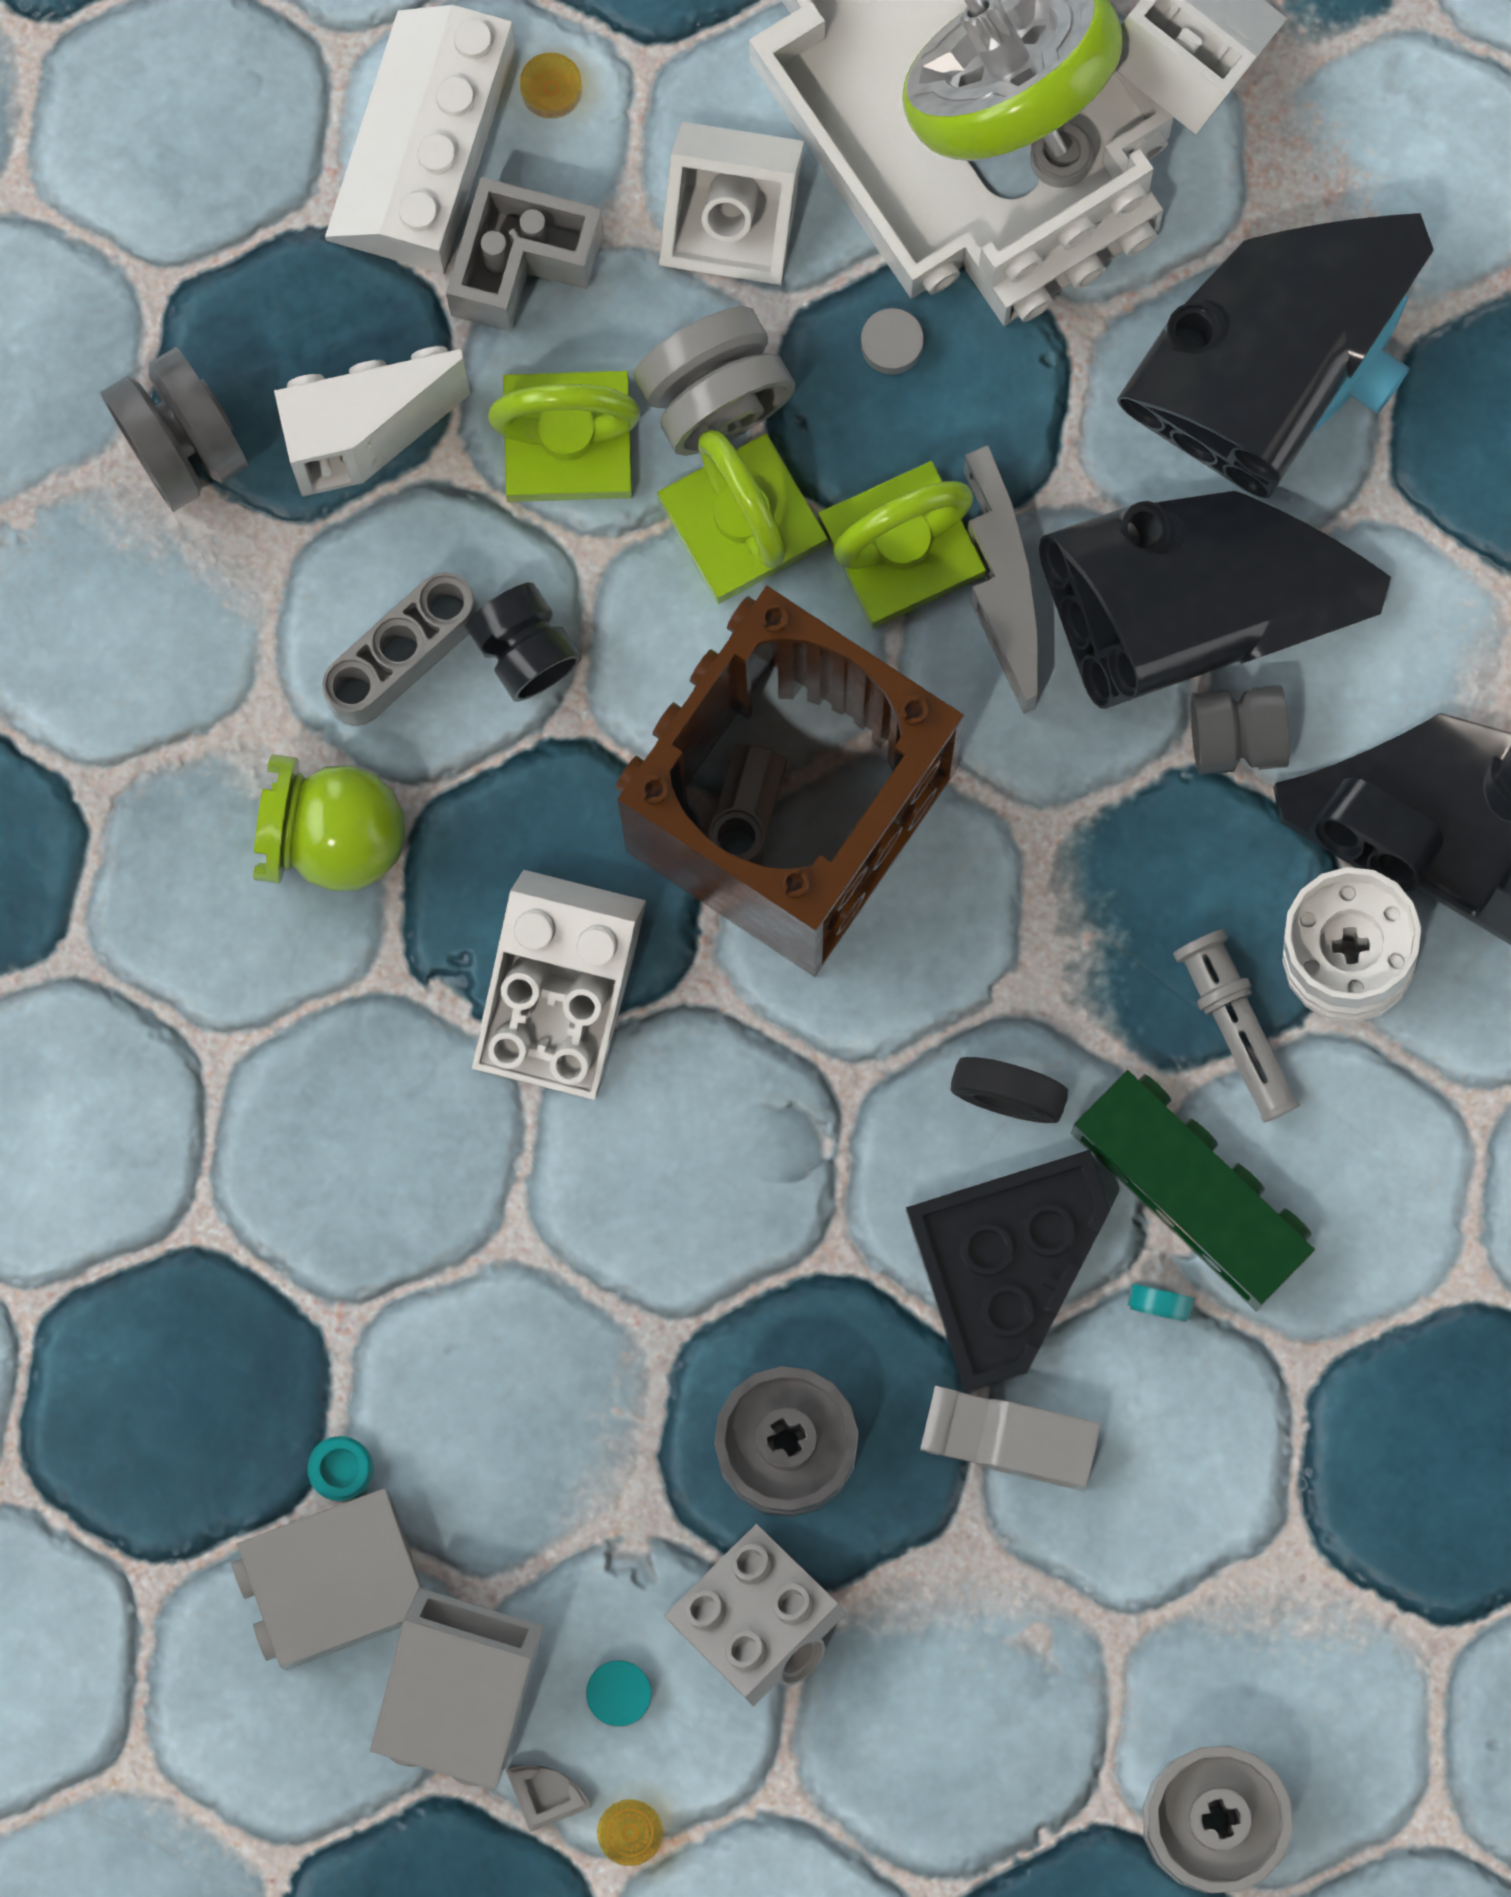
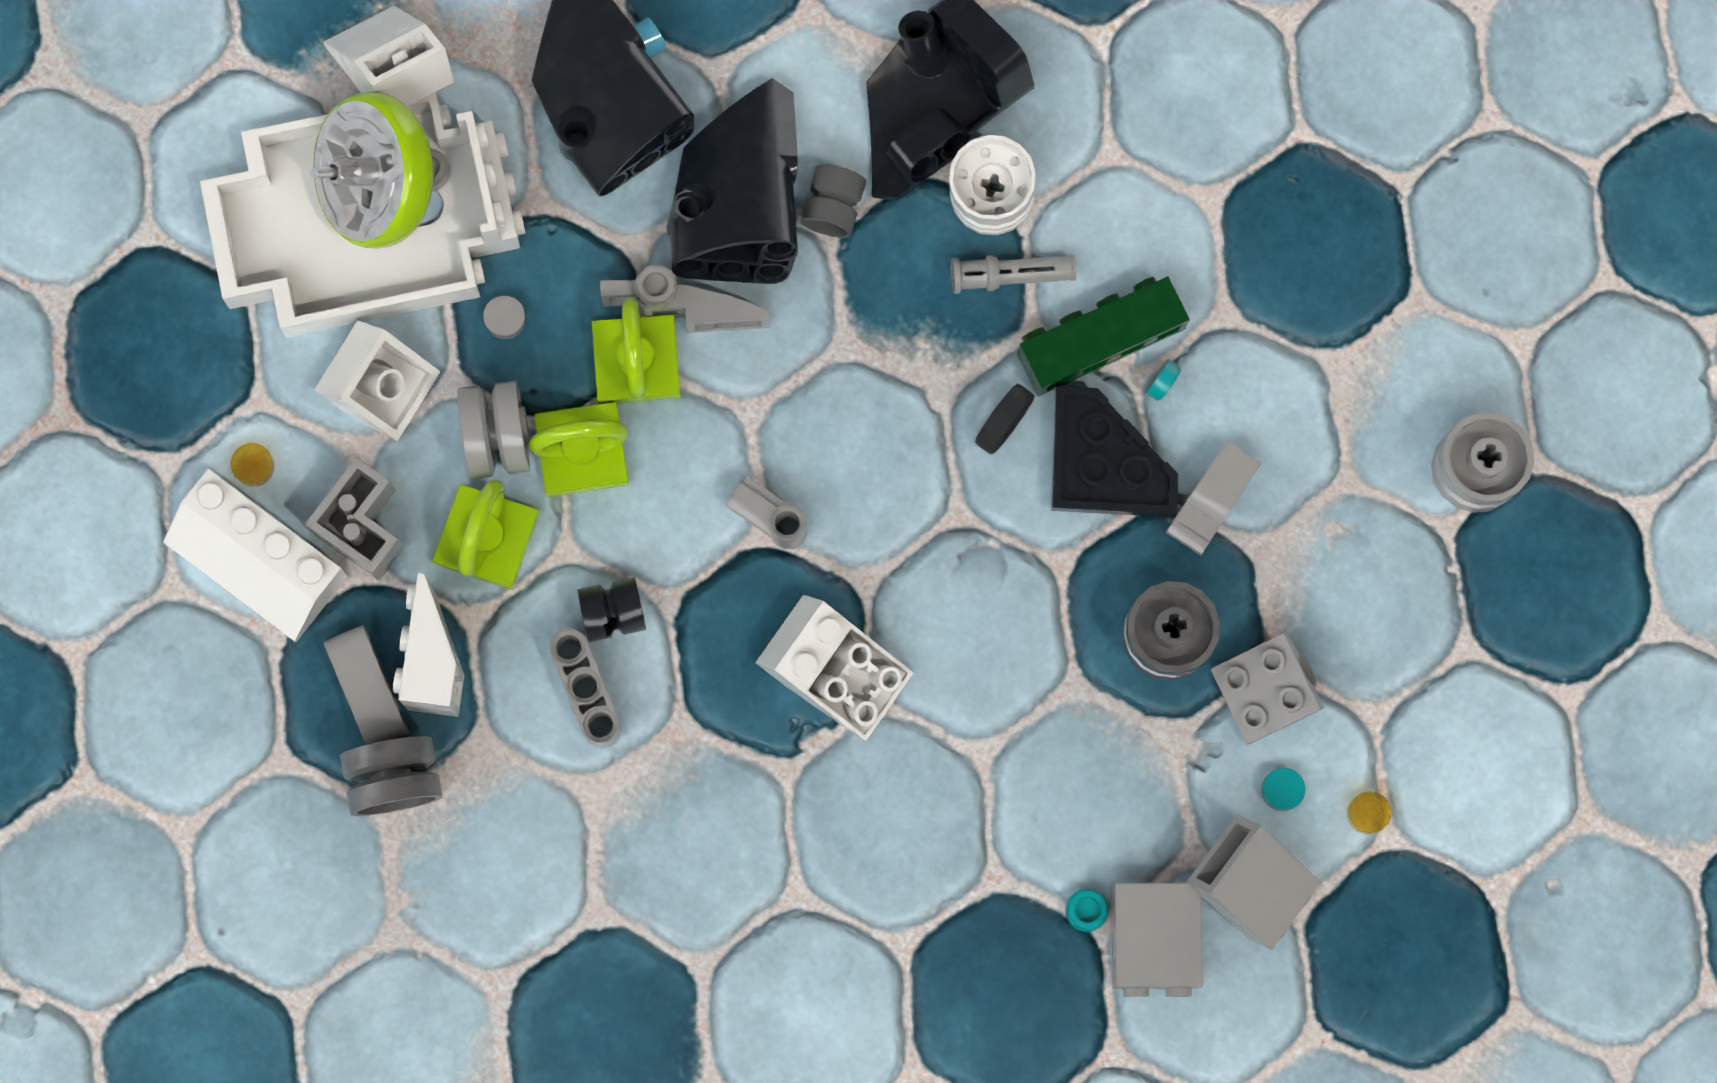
camera: 80 degrees left, 0 degrees up
lime tile [253,754,406,892] -> none
light grey tile [506,1765,591,1832] -> none
reddish brown piece [615,585,964,977] -> none
none -> light grey beam [324,625,410,745]
none -> light grey tile [635,265,677,309]

